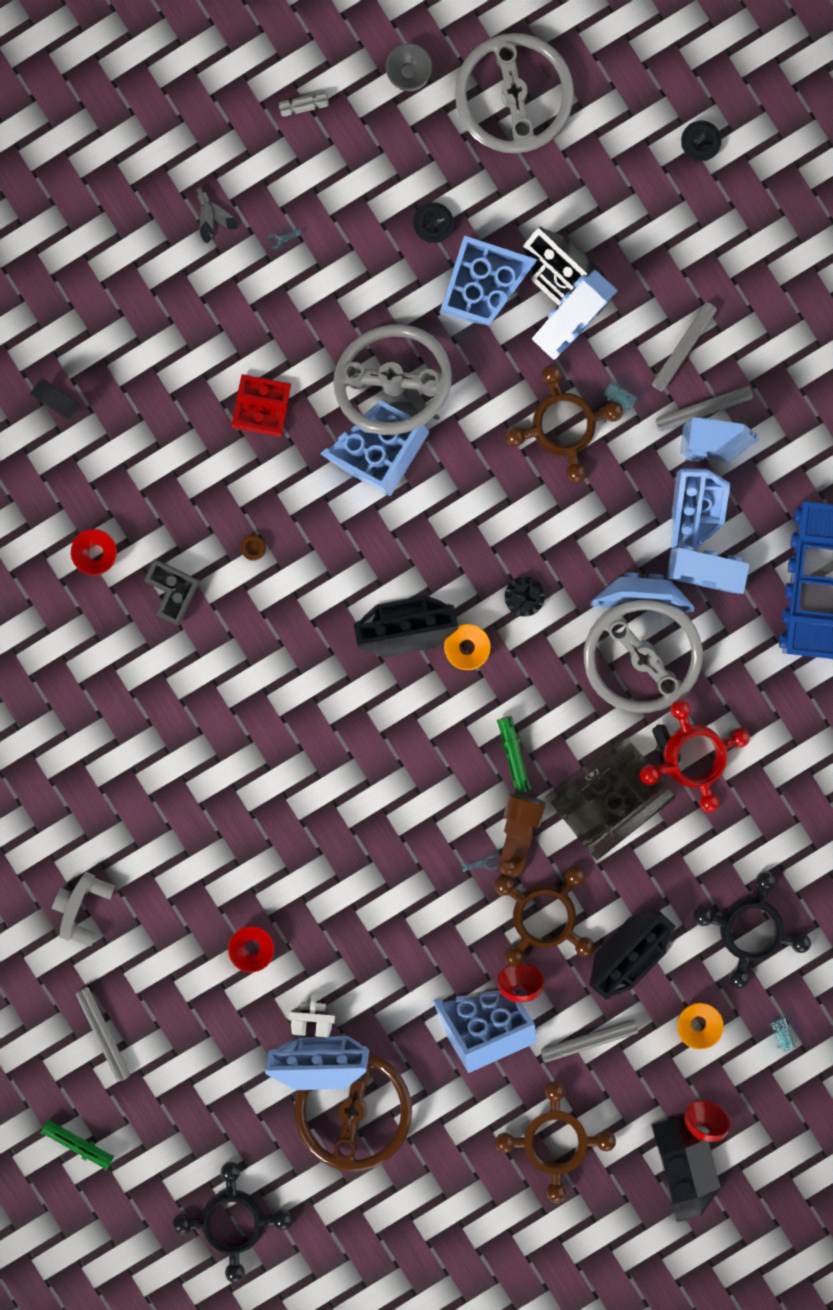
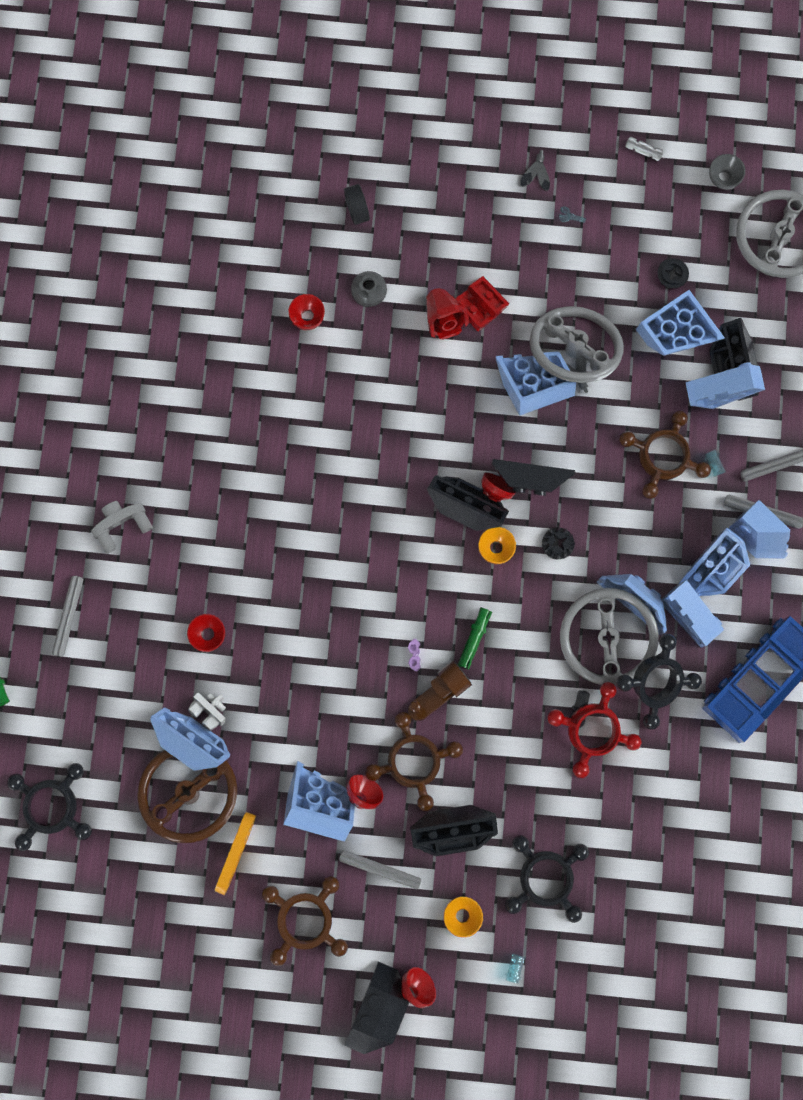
camera: 35 degrees right, 10 degrees down
dark grey brick [143,559,201,626] -> none
reddish brown tile [241,535,266,561] -> none
clear light blue hand [462,855,498,872] -> none
clear smoke piece [546,734,676,861] -> none
none -> light orange beam [215,812,256,896]
none -> dark grey piece [351,271,387,307]
none -> lavender piece [408,639,421,672]
none -> red cone [426,288,469,340]
none -> red piece [481,472,516,502]
none -> black wedge [491,459,575,496]
none -> black piece [616,634,702,730]

